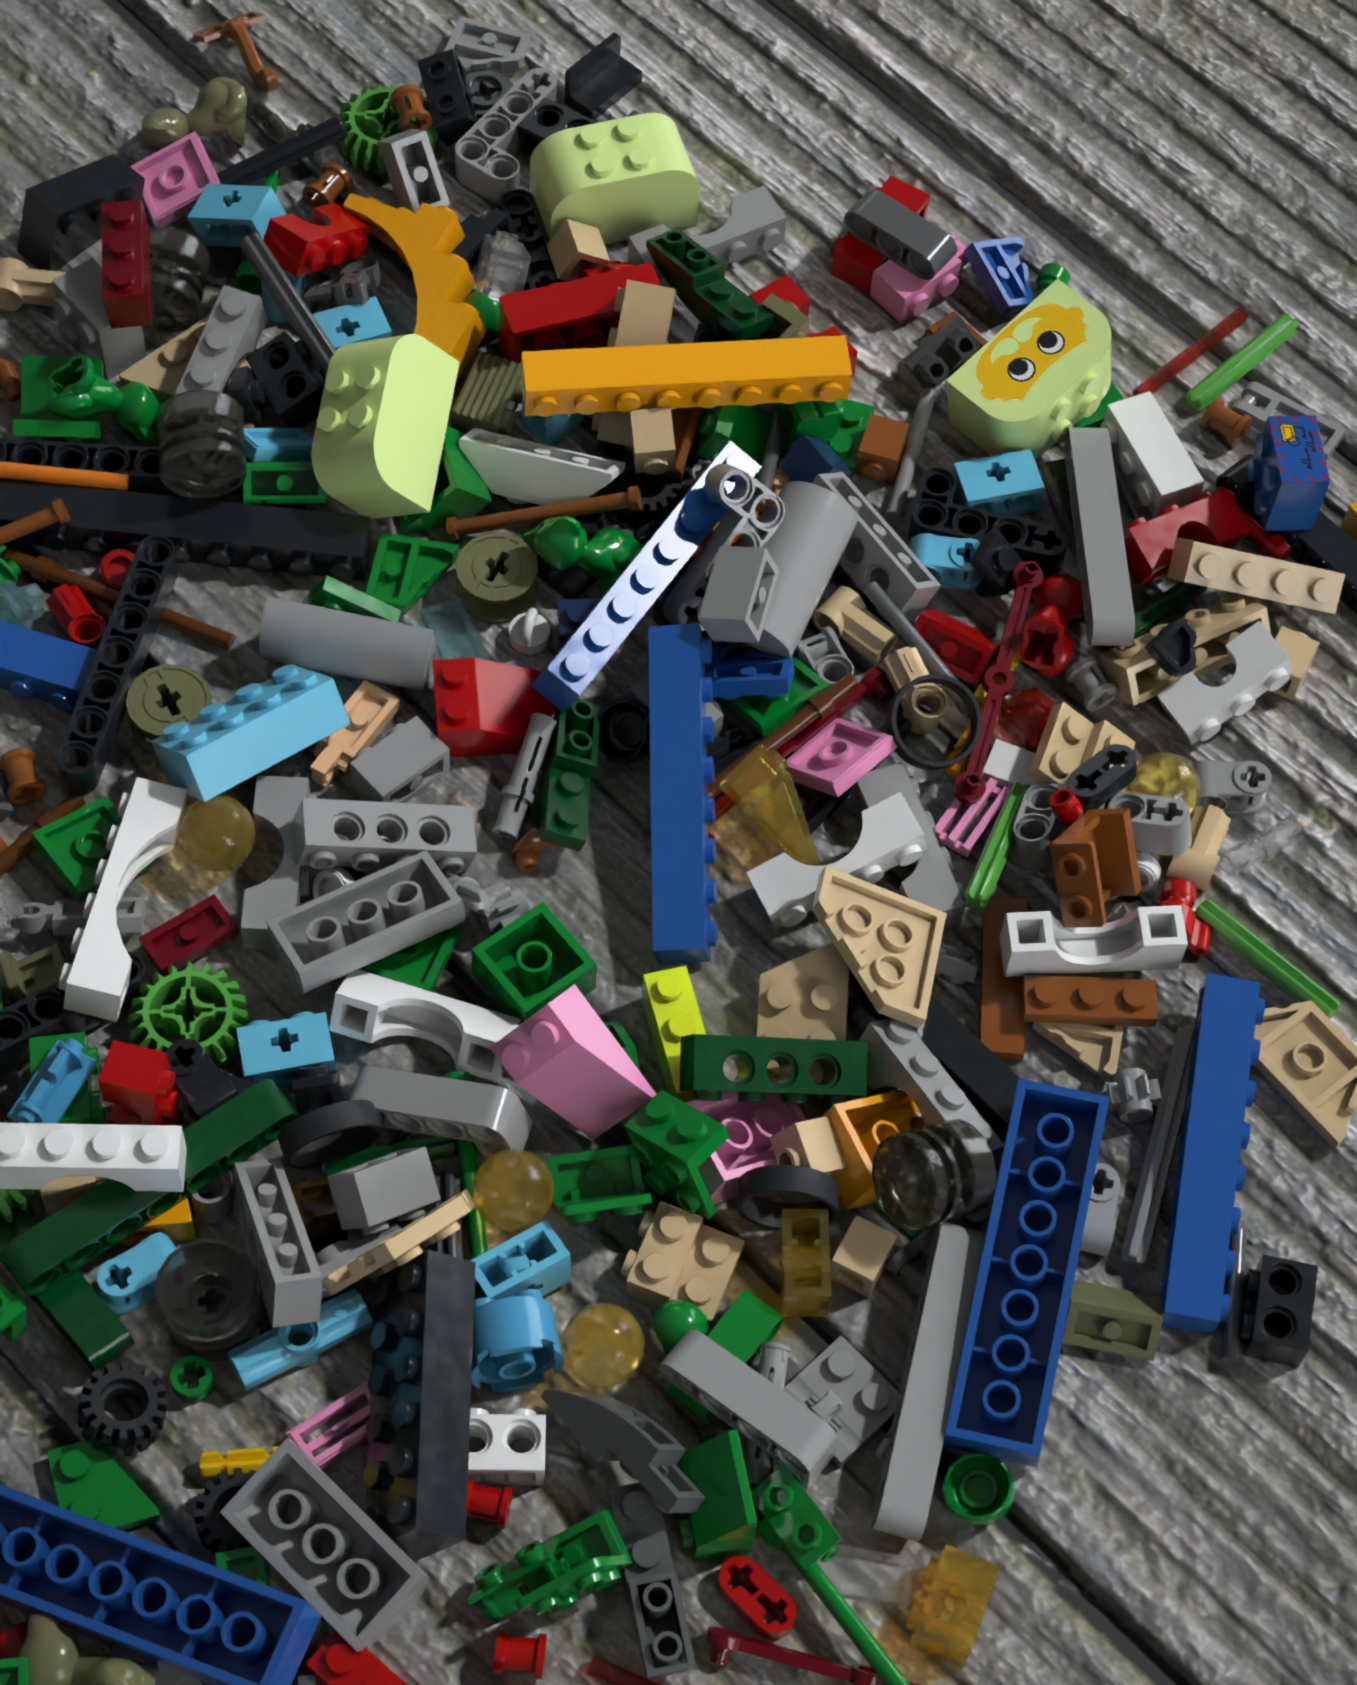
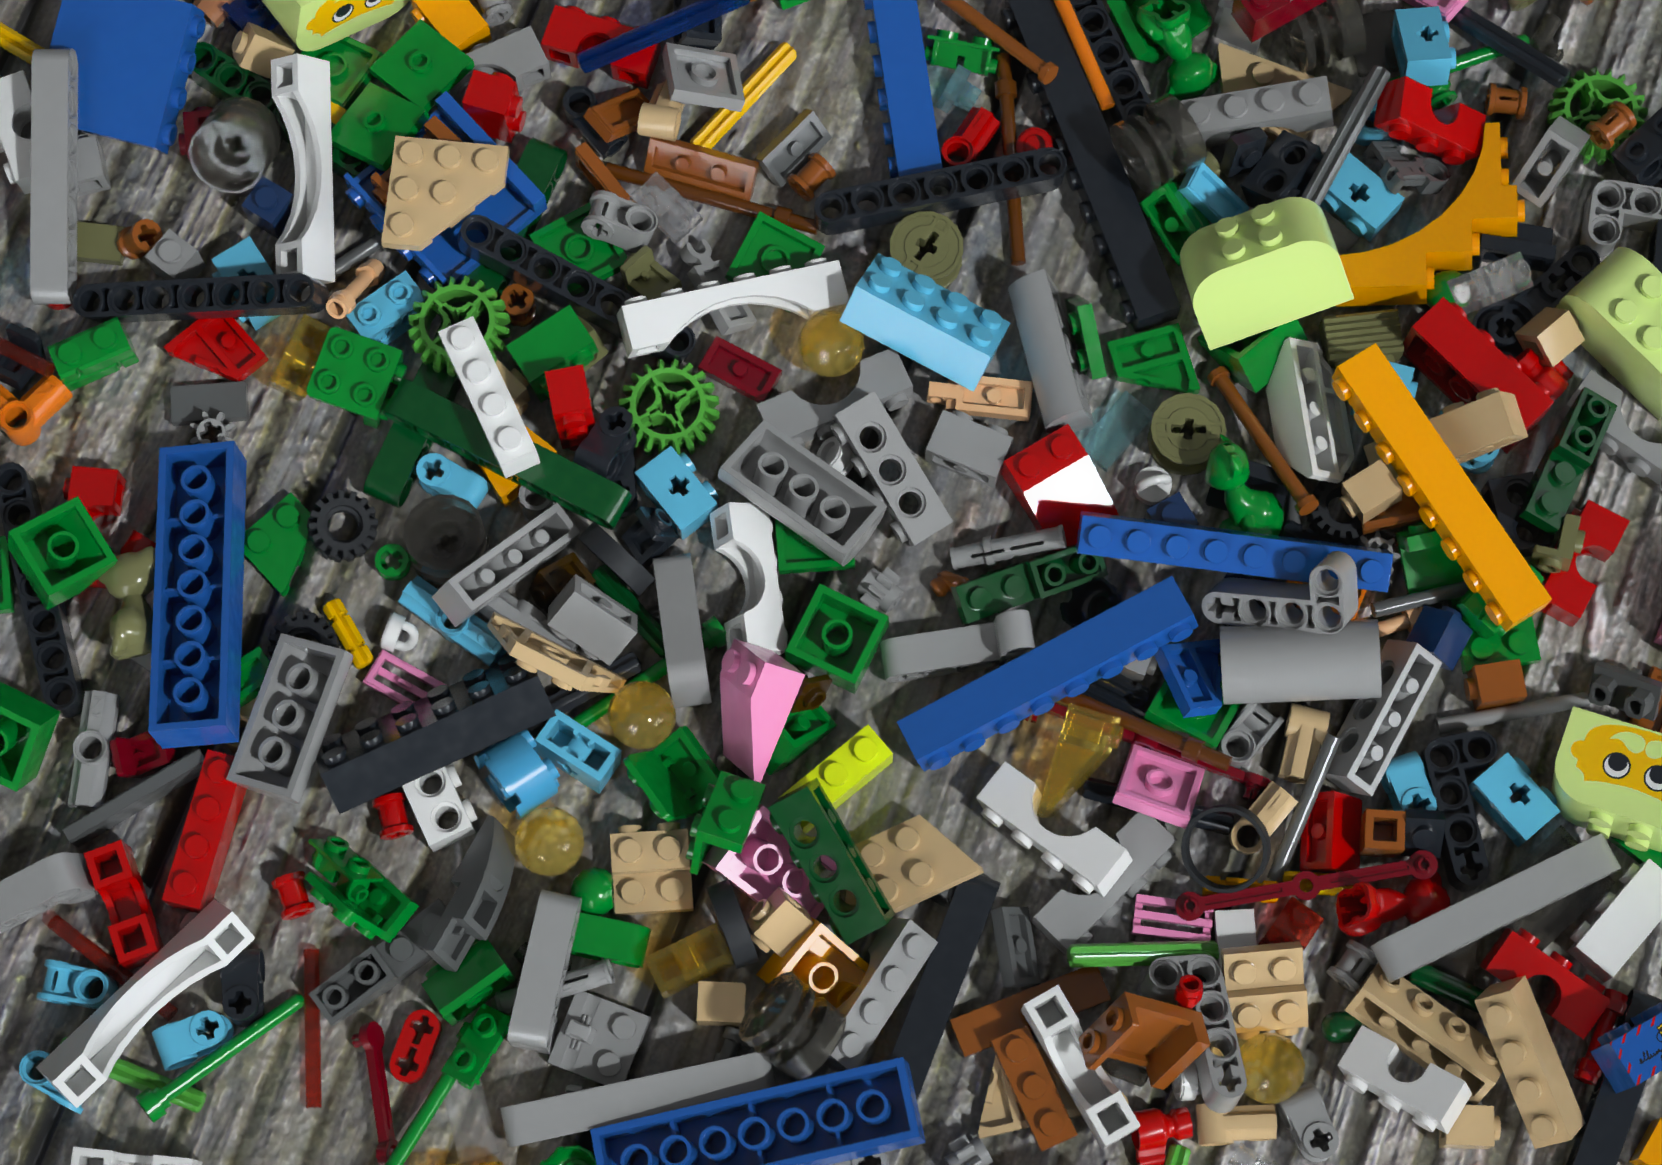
camera: 70 degrees right, 15 degrees up
dark azure hinge [7,1038,98,1123] -> none
light grey axle [444,871,495,915] -> none
light grey brick [697,546,779,643] -> none
tan plate [812,866,947,1028] -> none
black beam [1067,744,1137,811] -> none
black tile [1144,620,1197,677] -> none
none -> white tile [379,612,419,653]
none -> light grey beam [879,609,1035,683]
none -> dark green cylinder [1321,1011,1371,1044]
none -> dark orange brick [1359,809,1406,858]

